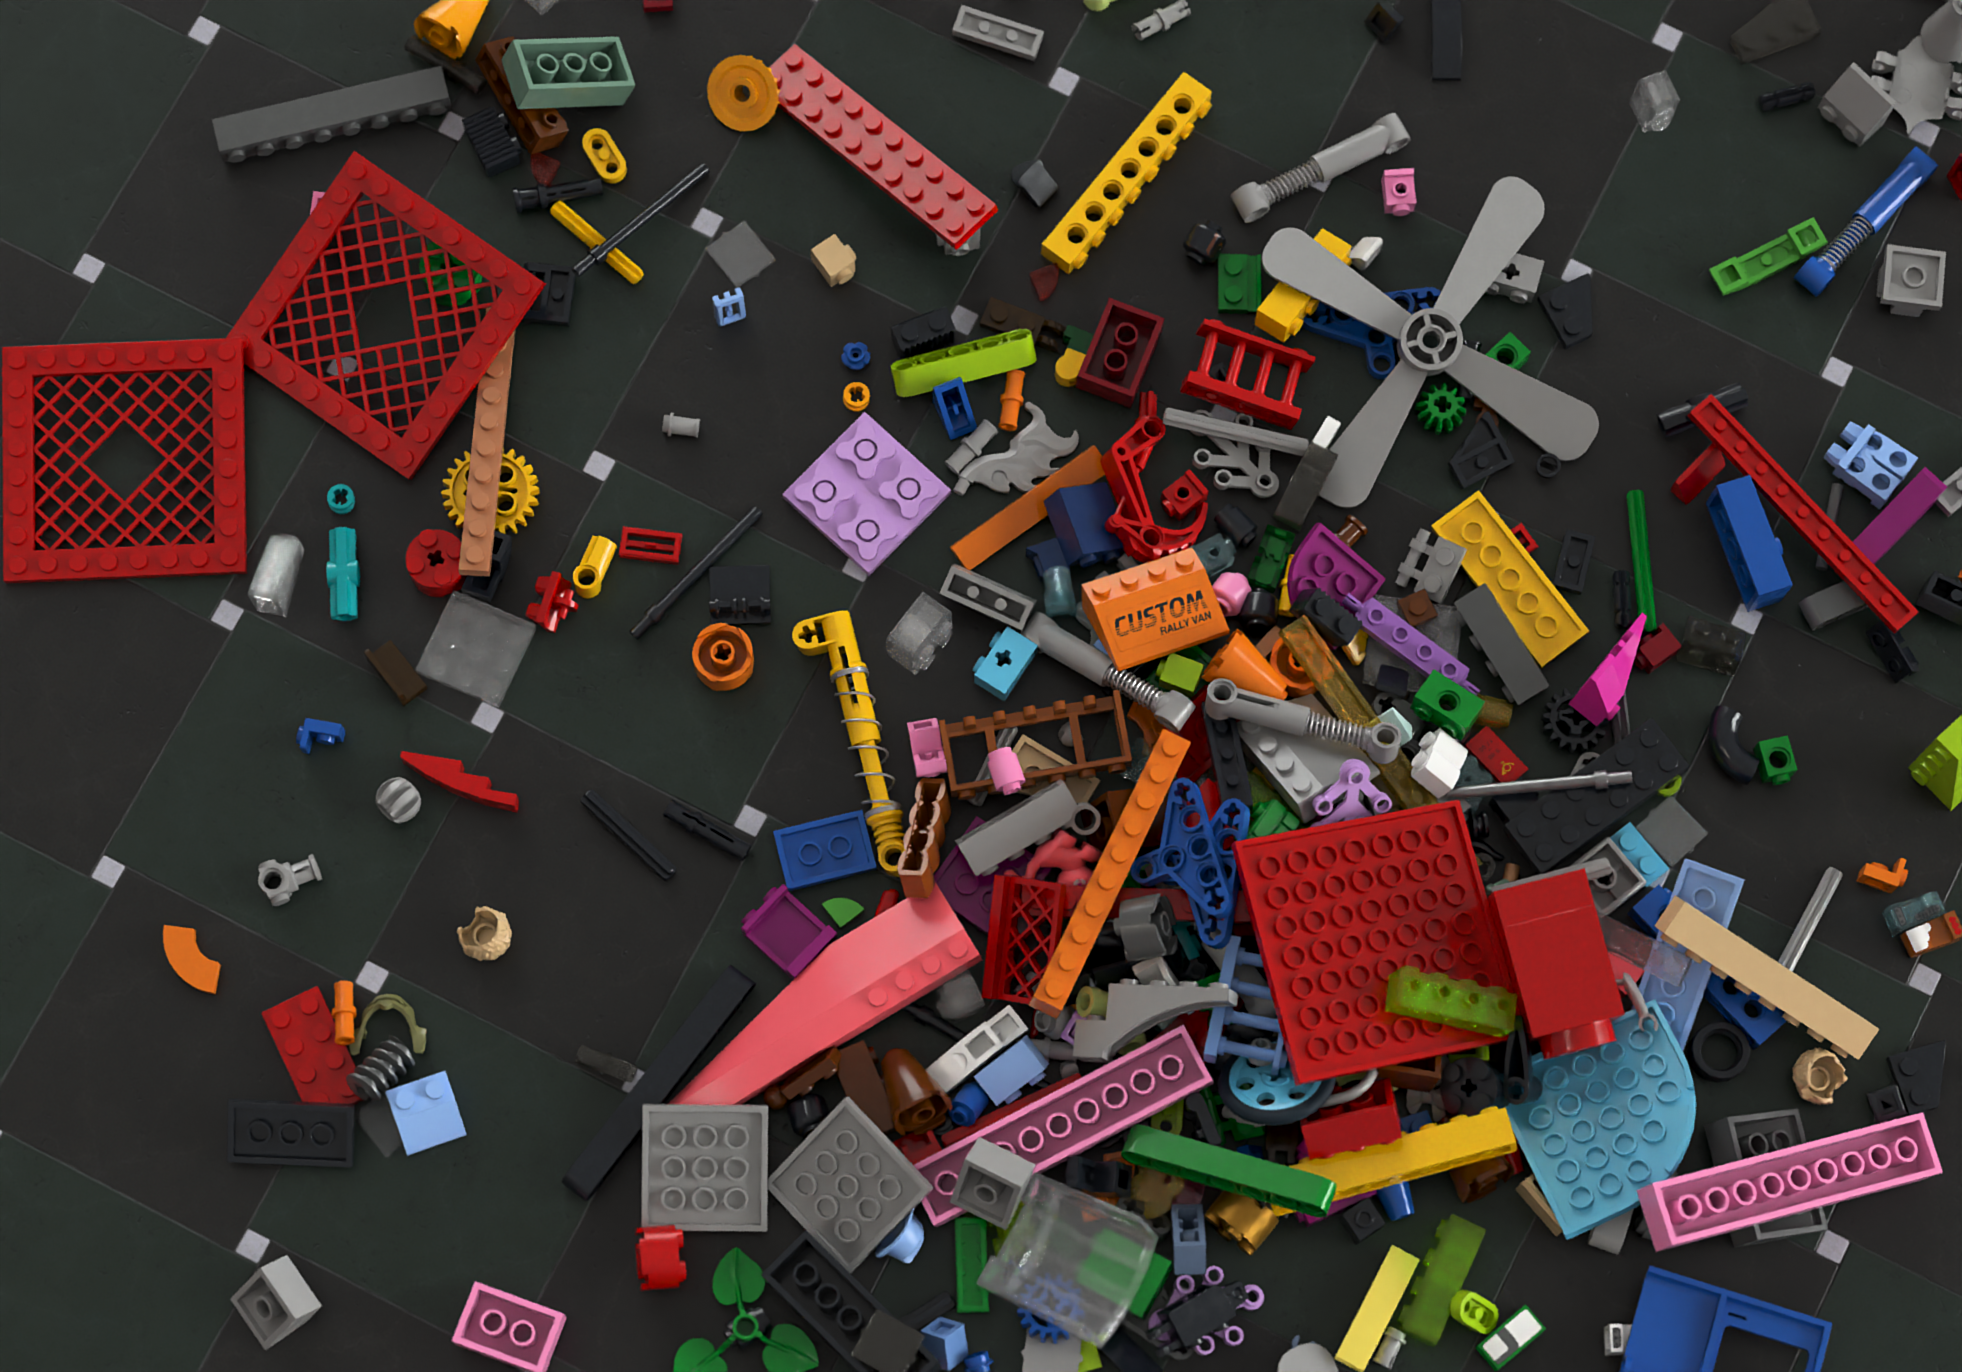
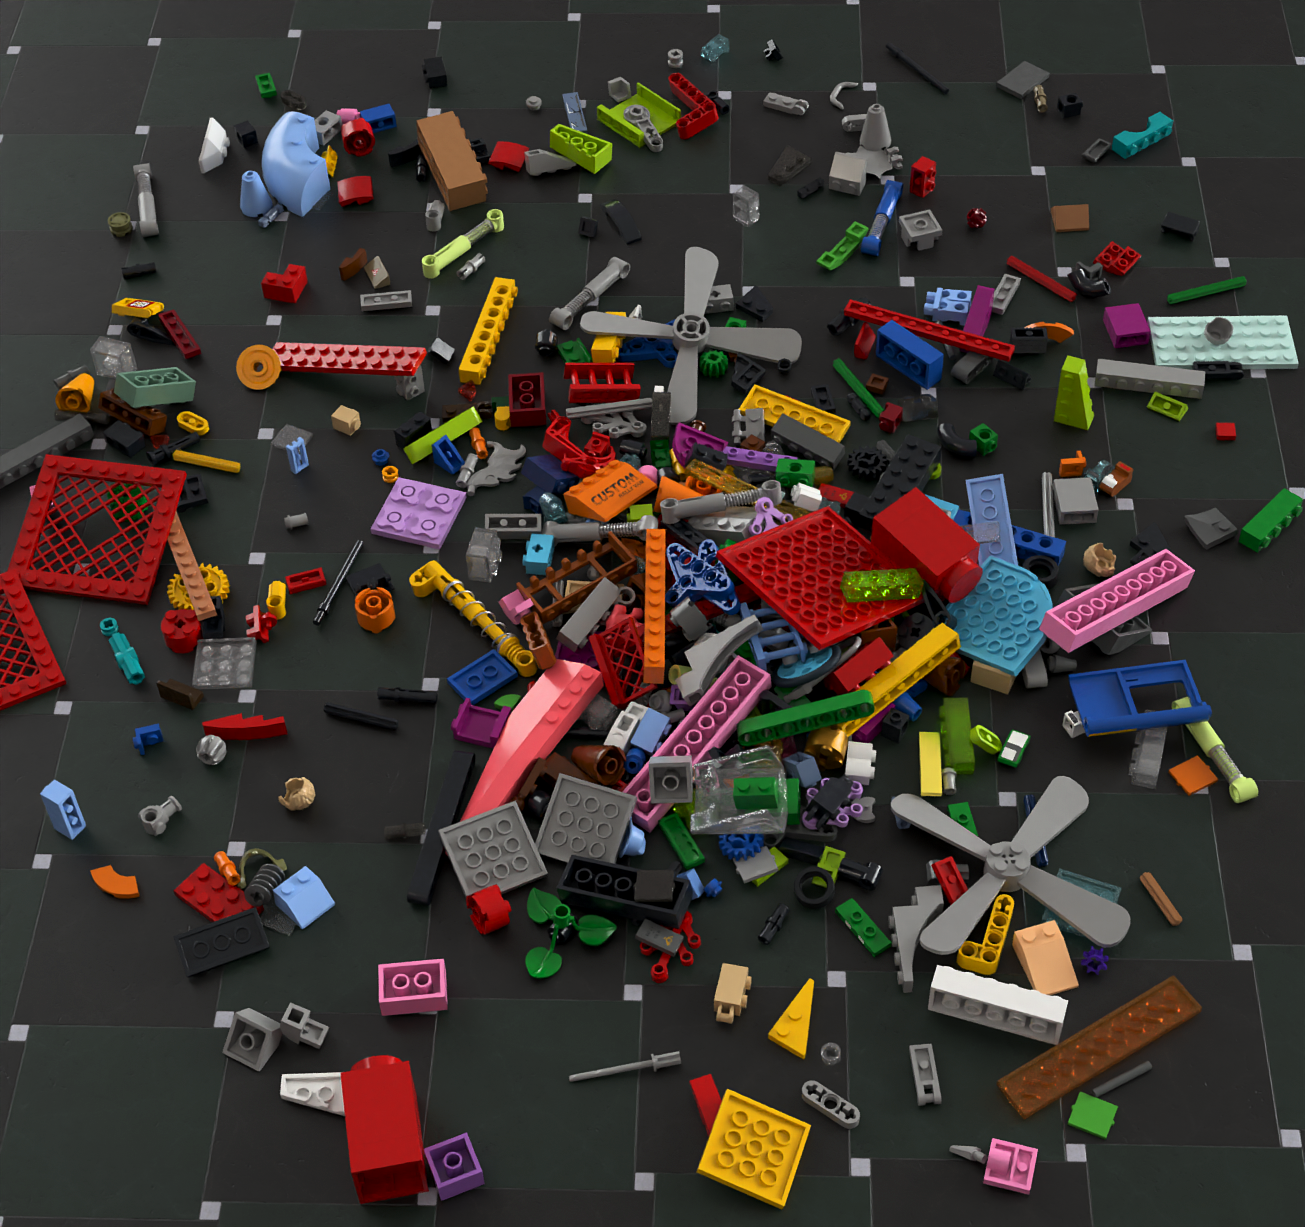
camera: 20 degrees left, 25 degrees down
clear slope [248,534,304,617] -> none
black bar [571,163,710,277] -> none
orange tile [949,445,1105,570] -> none
bright pink brick [987,747,1025,795] -> none
bright pink brick [1381,168,1416,216] -> none
flat silver bar [1447,770,1633,799] -> none
dark pink wedge [1569,613,1647,726] -> none
light grey piece [1616,973,1658,1032] -> none
clear piece [1636,796,1708,867] -> none
tan brick [1655,895,1879,1060] -> none
none -> light blue brick [40,779,86,840]
none -> light grey brick [280,1002,329,1049]
none -> green brick [733,777,778,810]
none -> white brick [845,741,876,785]
none -> light grey piece [851,797,876,823]
none -> reddish brown plate [866,373,889,394]
none -> light grey brick [1053,477,1098,525]

